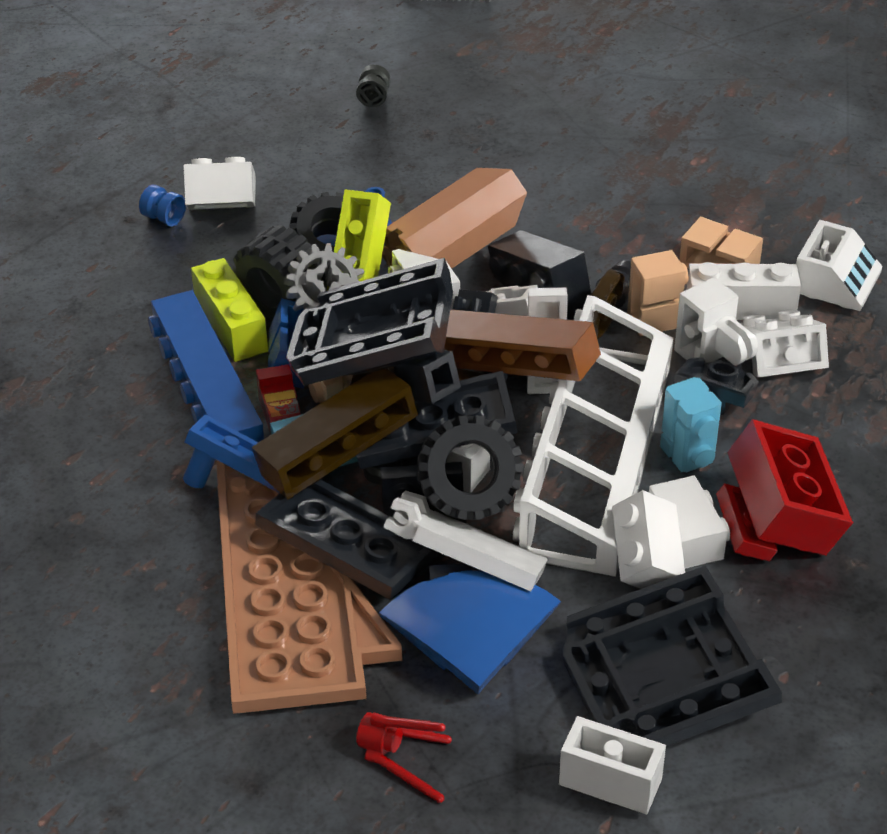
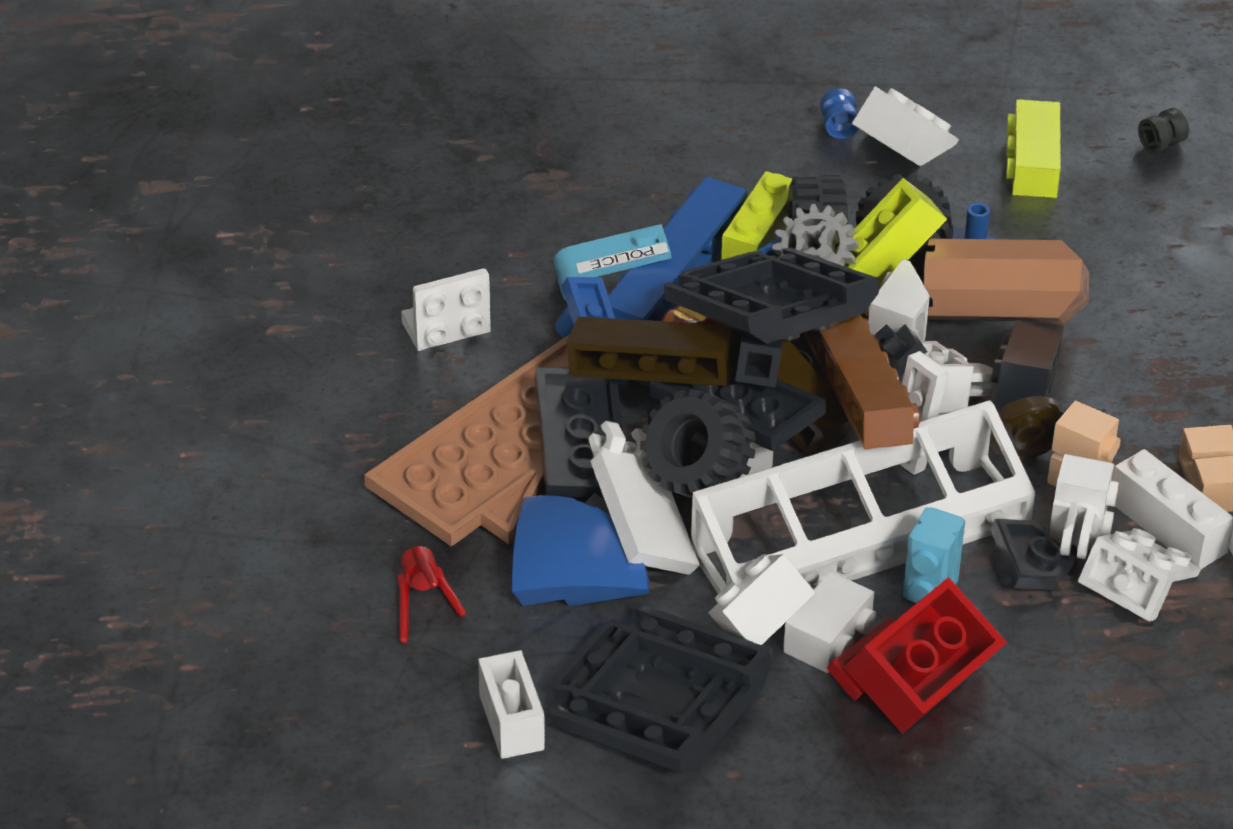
camera: 50 degrees right, 0 degrees up
none -> white bracket [401,268,491,351]
none -> medium azure door [553,224,672,300]
none -> neon yellow brick [1006,99,1061,198]

